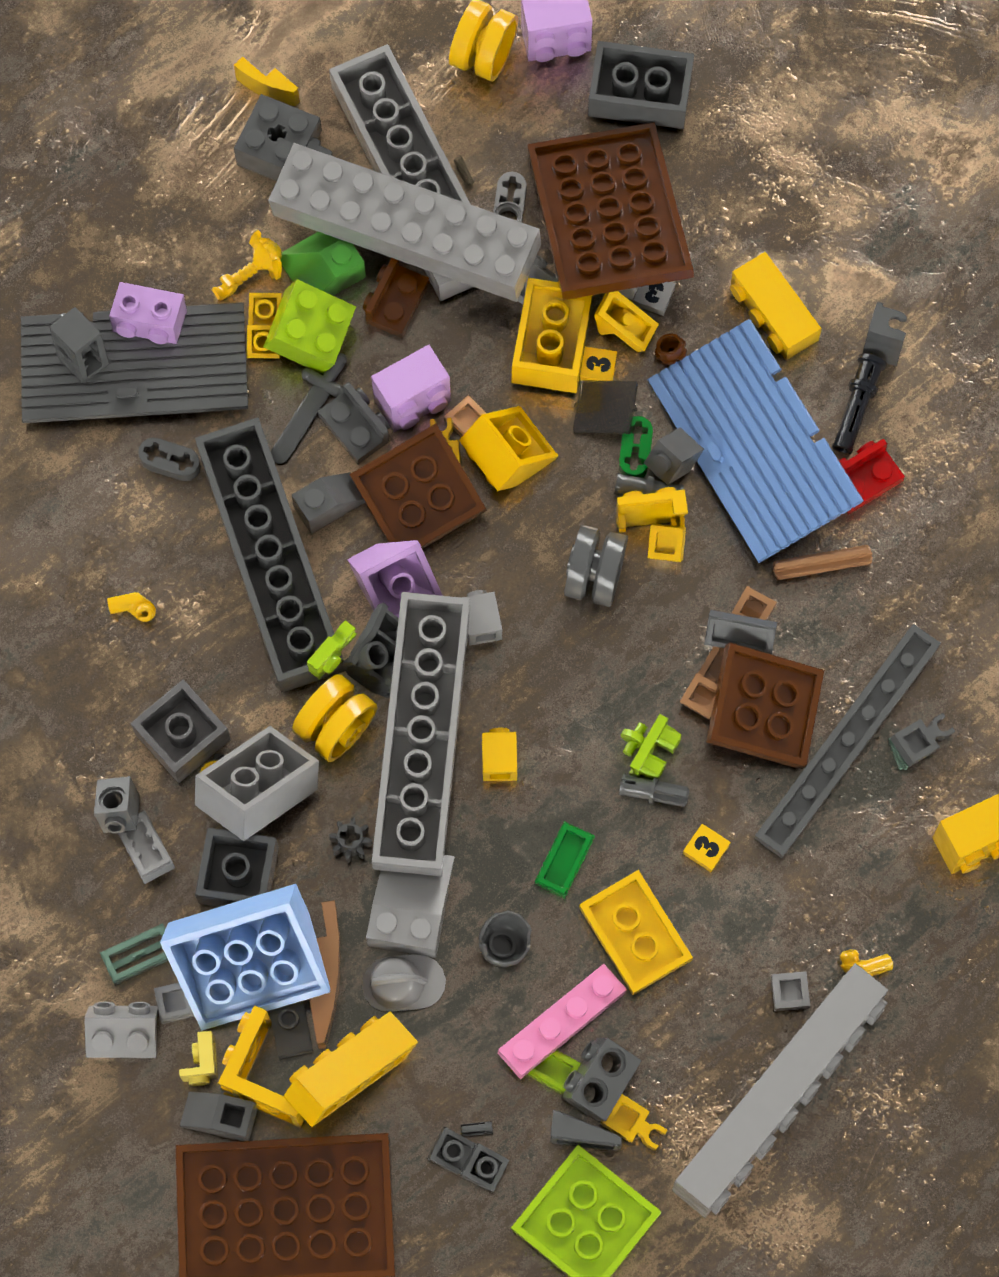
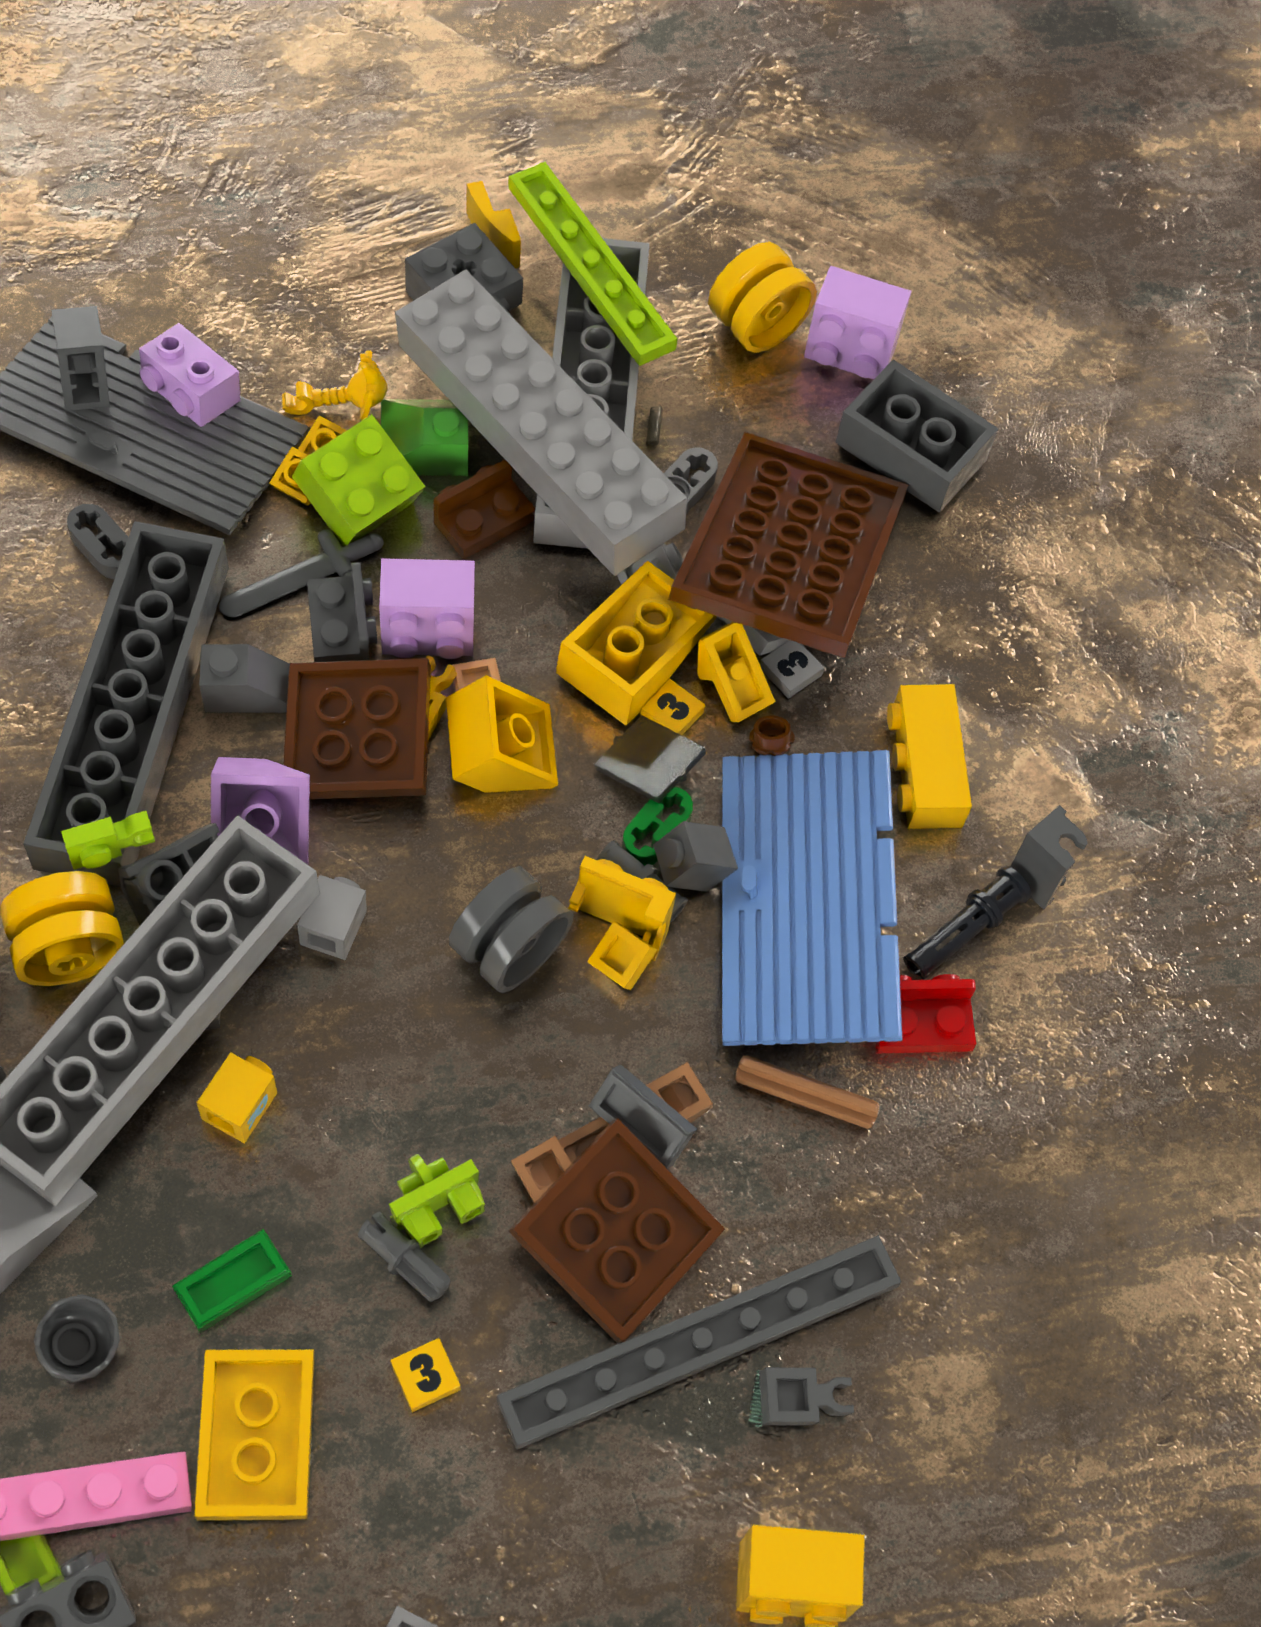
camera: 20 degrees right, 10 degrees down
none -> lime plate [508,161,678,366]

